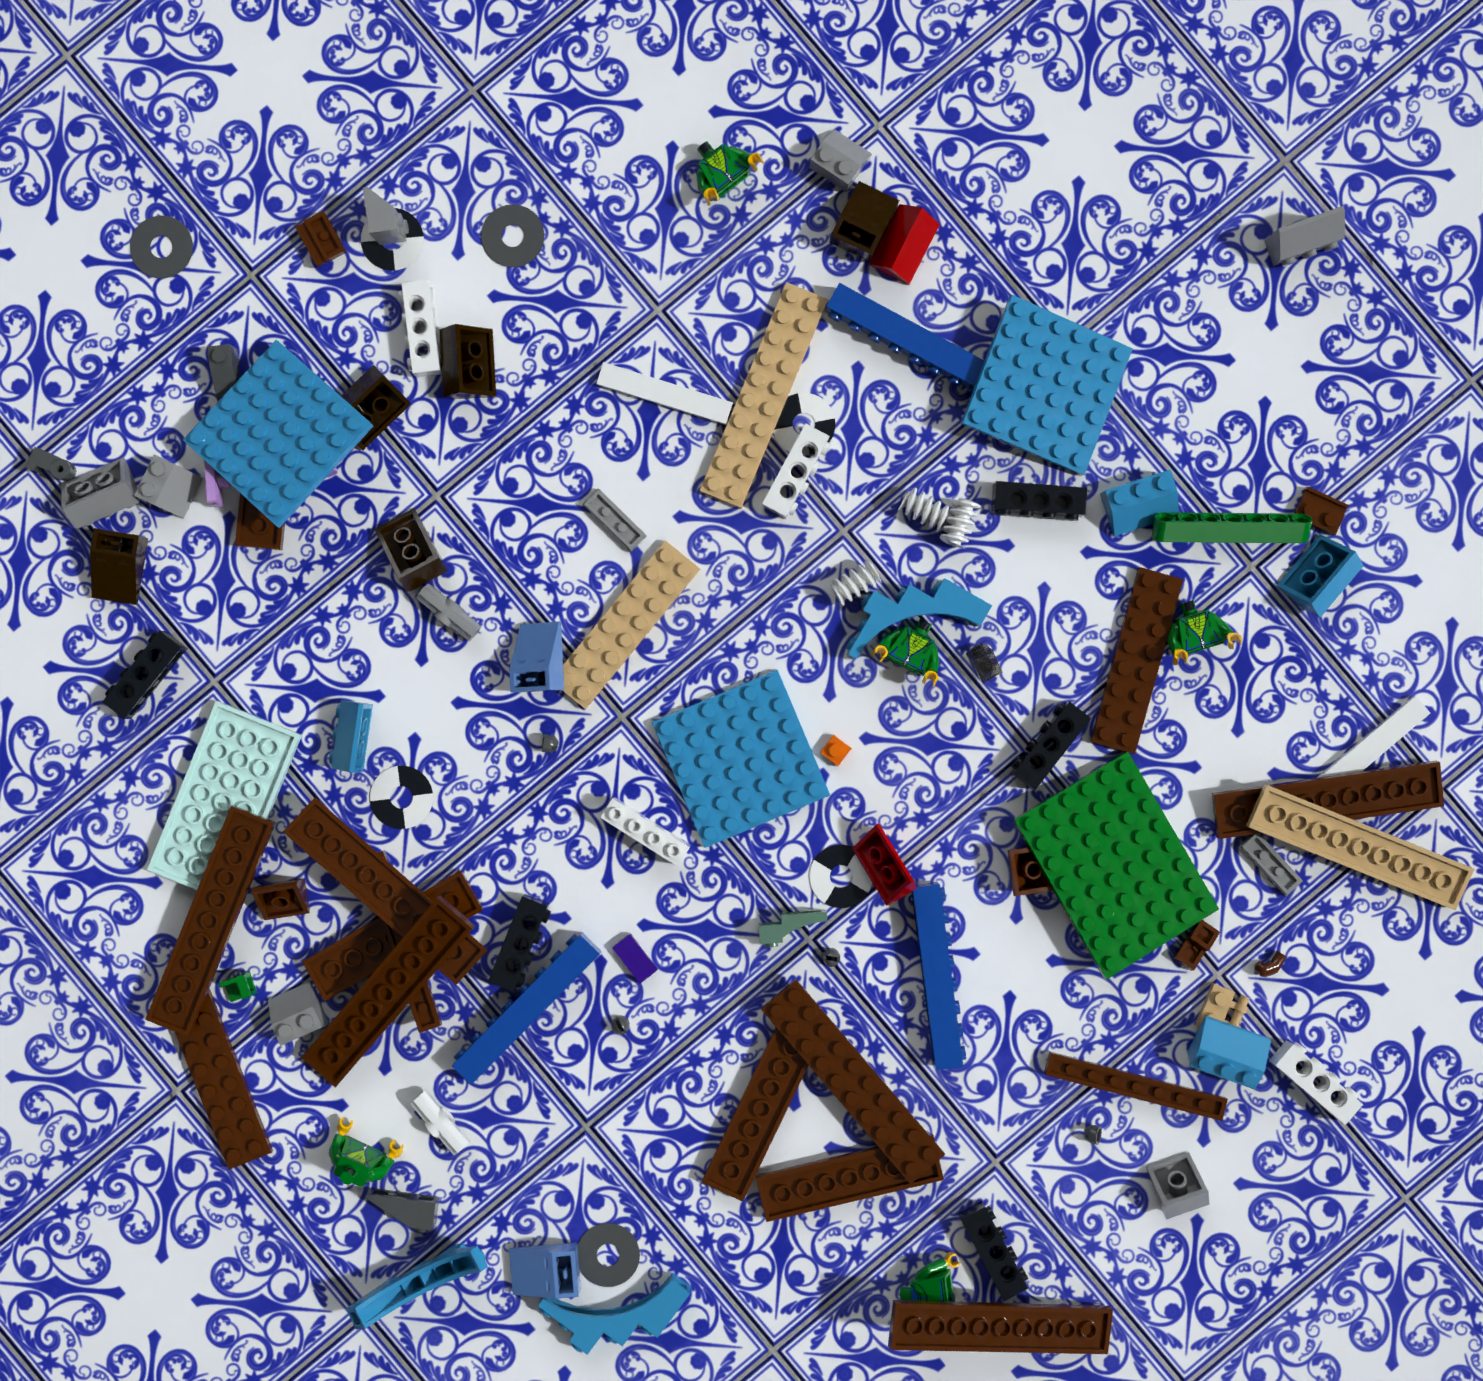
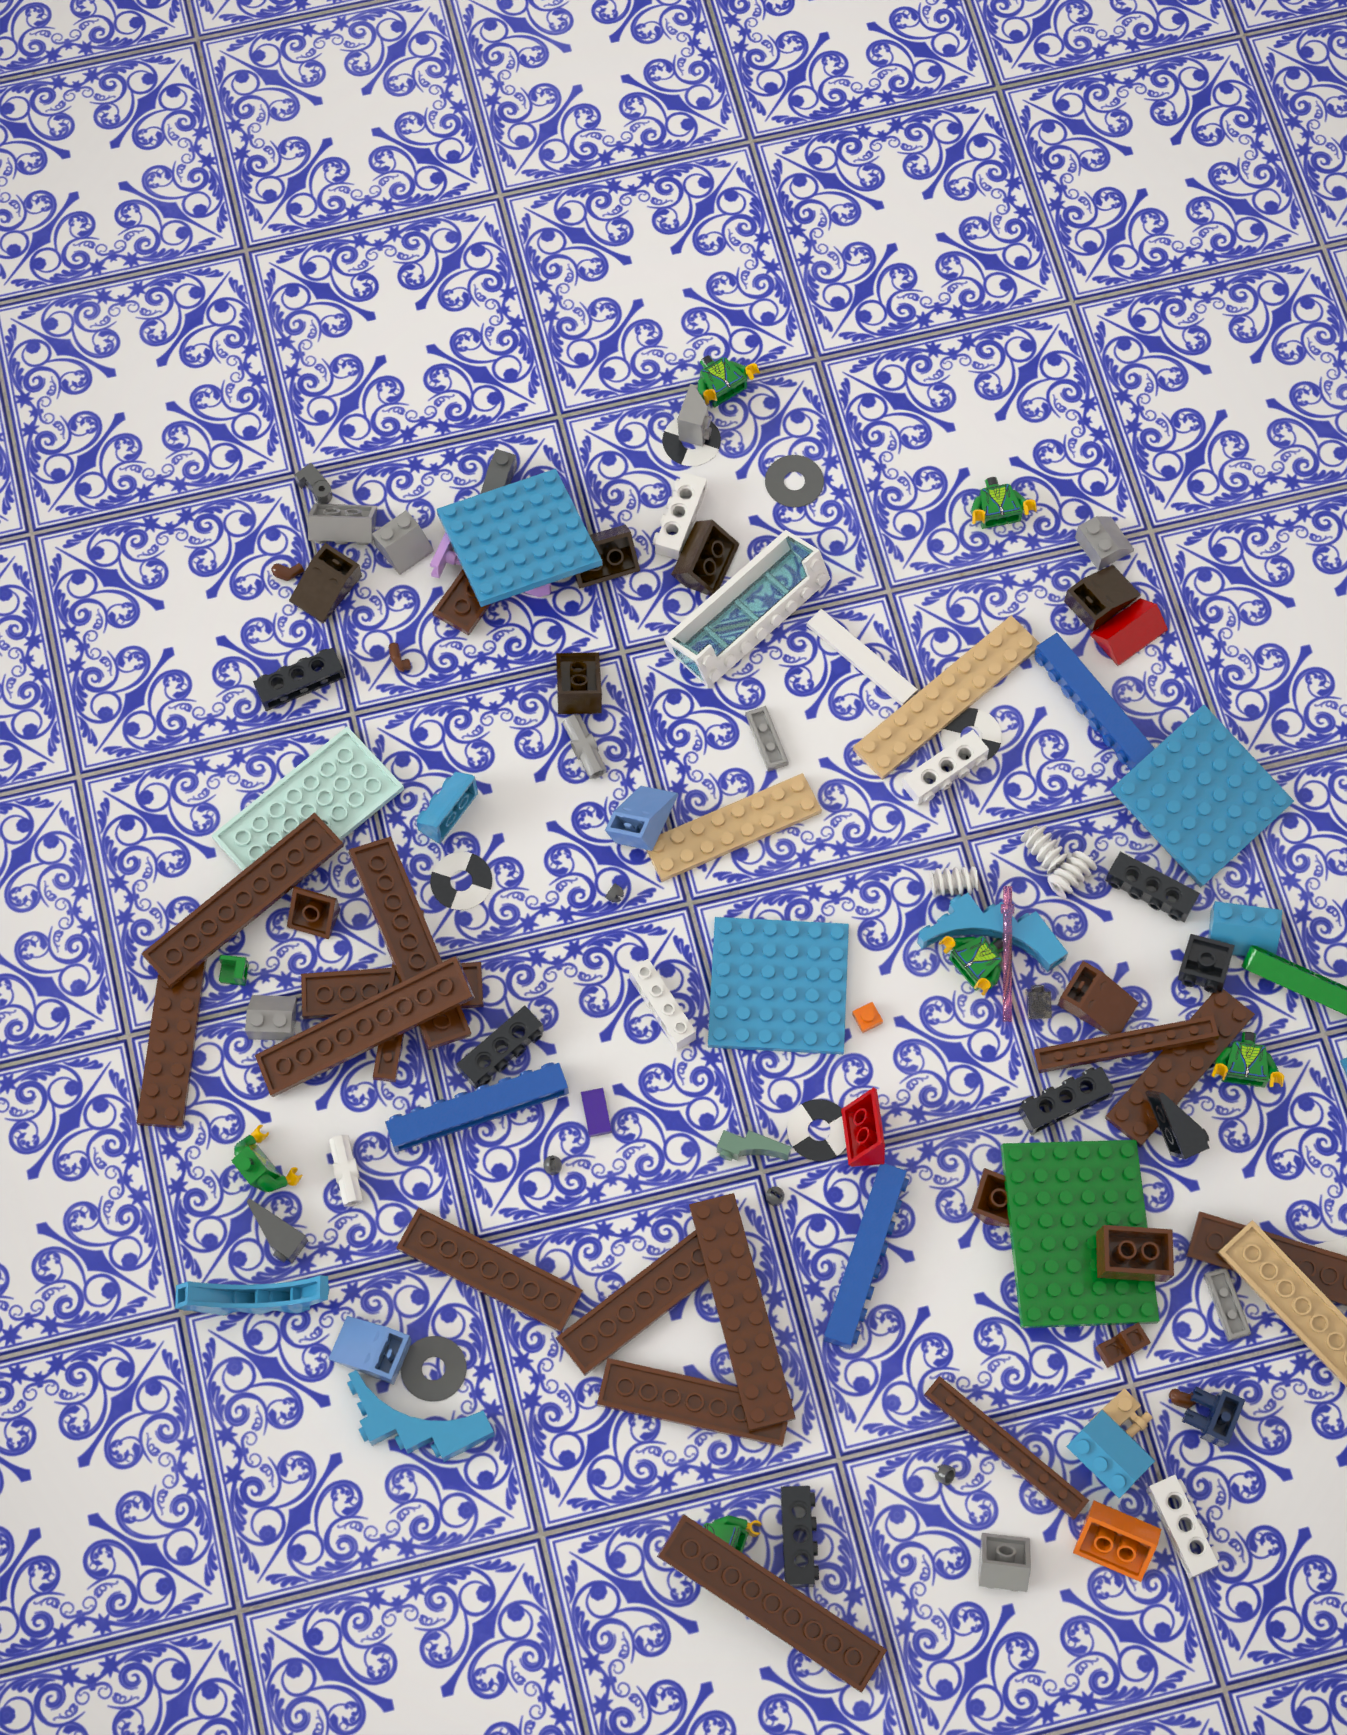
camera: 25 degrees right, 20 degrees down
dark grey sticker [130,216,193,278] -> none
reddish brown plate [295,211,347,268] -> none
none -> reddish brown arm [271,563,305,581]
none -> reddish brown arm [388,643,411,672]
none -> reddish brown plate [396,1207,583,1333]
none -> window [663,530,830,688]
none -> torso [697,355,760,408]
none -> clear pink bar [1001,886,1014,1022]
none -> reddish brown plate [1034,1015,1219,1073]
none -> reddish brown slope [1057,961,1139,1035]
none -> orange slope [1073,1500,1162,1582]
none -> reddish brown brick [1096,1225,1174,1282]
none -> black slope [1145,1090,1210,1159]
none -> black plate [1178,934,1235,993]
none -> dark blue brick [1182,1386,1245,1448]

